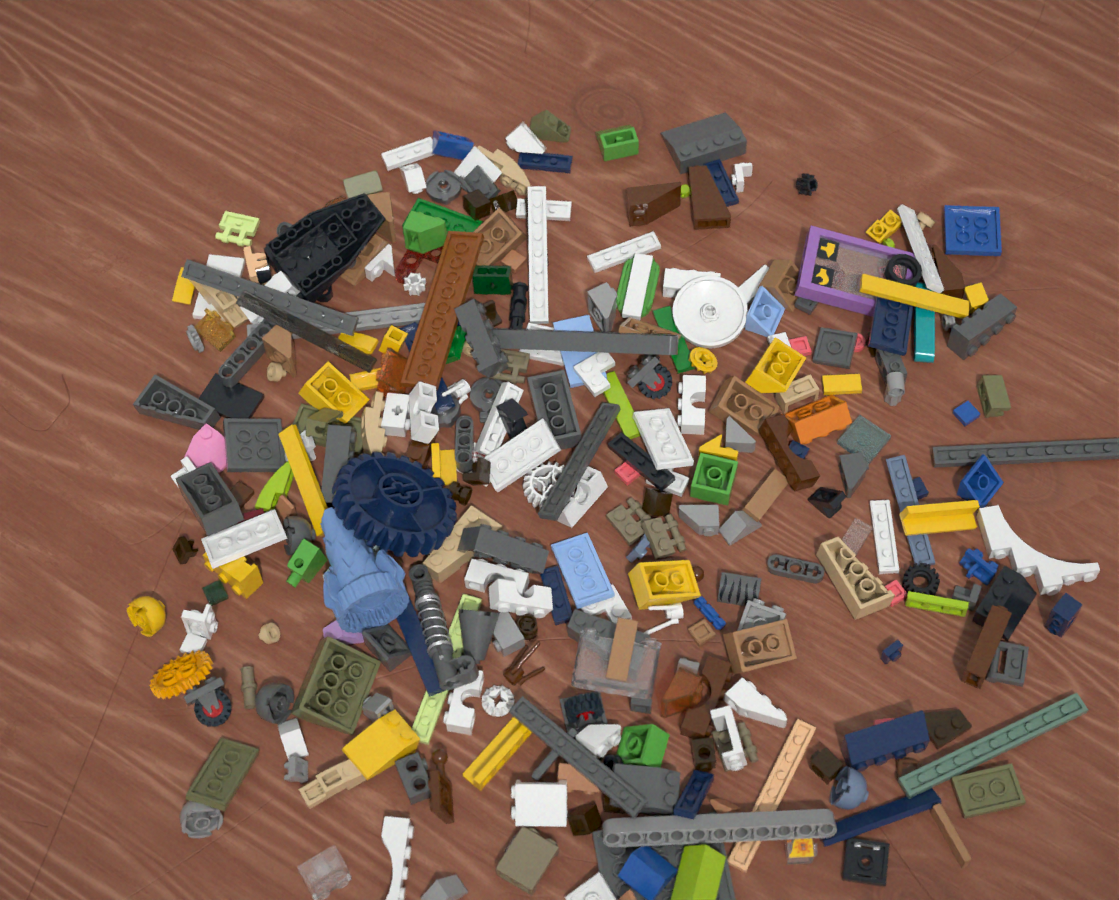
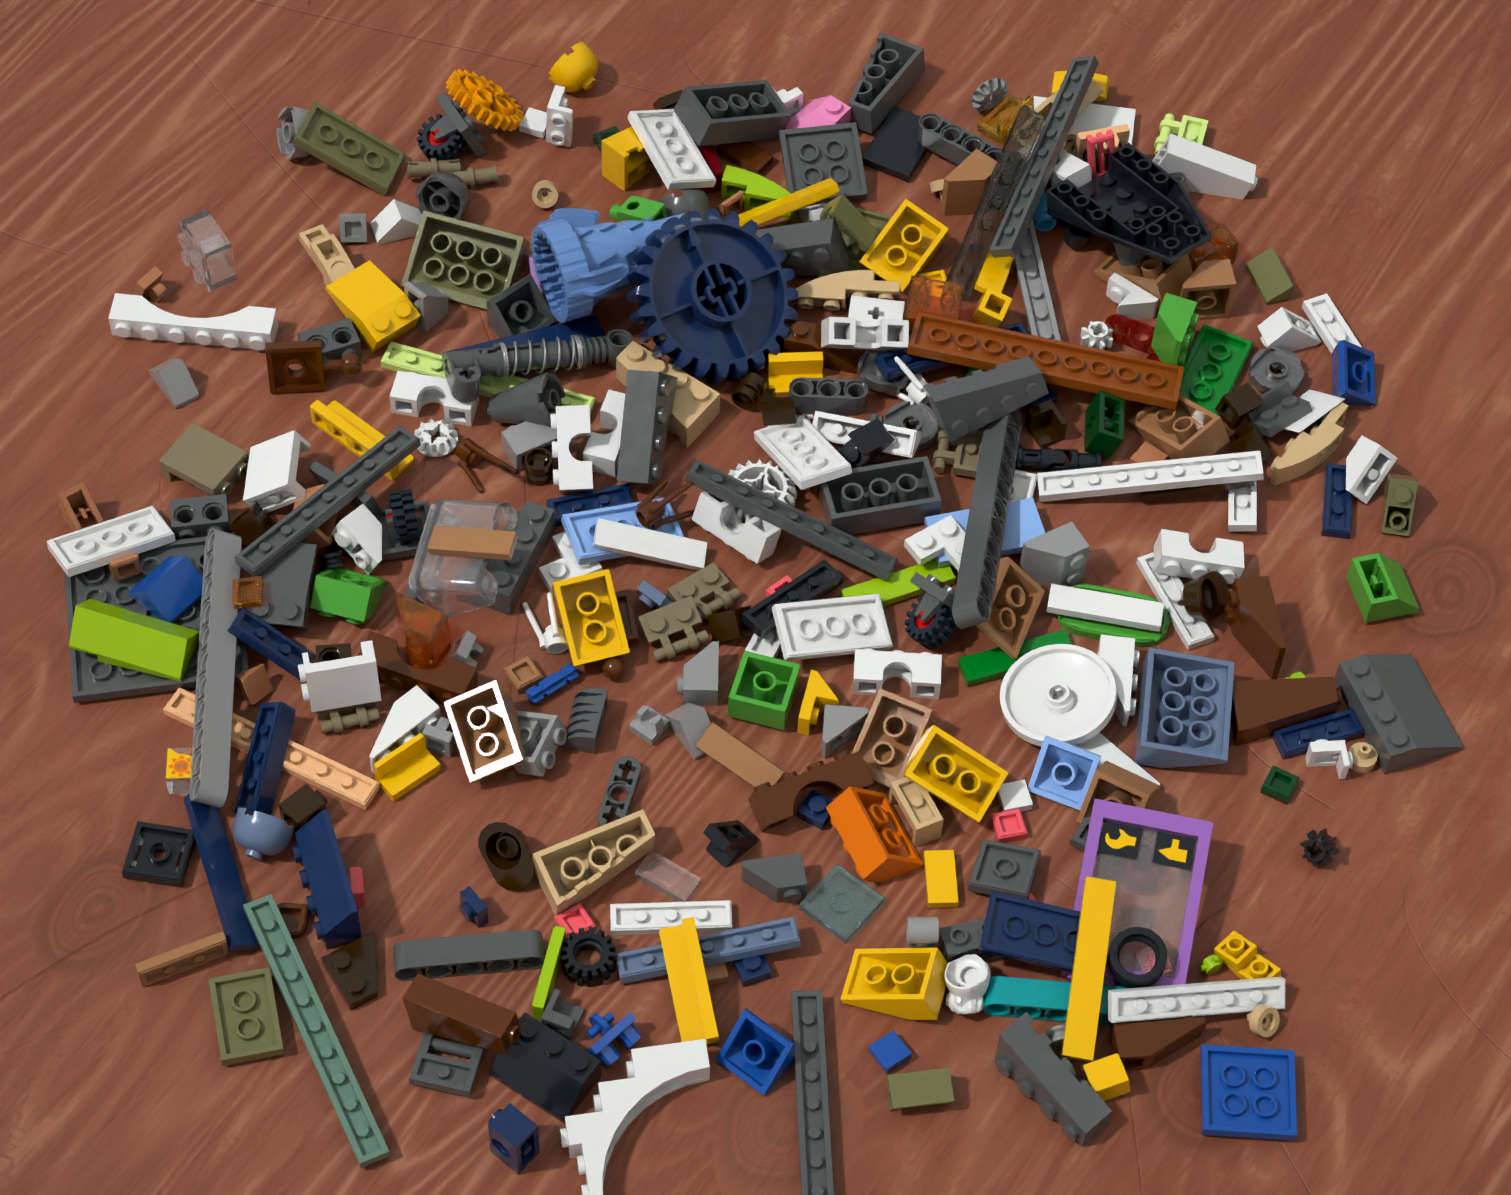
camera: 85 degrees right, 5 degrees down
yellow gear [689,347,718,374] -> none
none -> dark grey brick [169,494,231,540]
none -> clear orange tile [232,576,264,609]
none -> dark blue slope [234,701,295,815]
none -> yellow panel [374,733,441,802]
none -> dark grey beam [393,930,545,981]
none -> dark tan pin [407,158,461,178]
none -> light grey tile [422,717,455,758]
none -> dark brown piece [478,822,534,891]
none -> white tile [593,518,707,571]
none -> light grey tile [629,705,670,746]
none -> reddish brown plant [635,480,695,530]
none -> yellow slope [840,948,948,1020]
none -> white hair [945,954,991,1014]
none -> coral tile [1086,129,1115,180]
none -> sand blue slope [1134,647,1235,768]
none -> white slope [1152,133,1258,200]
none -> white arch [1154,529,1245,585]
none -> dark brown piece [1177,571,1228,621]
none -> dark green tile [1260,766,1300,805]
none -> tan tile [1349,742,1378,773]

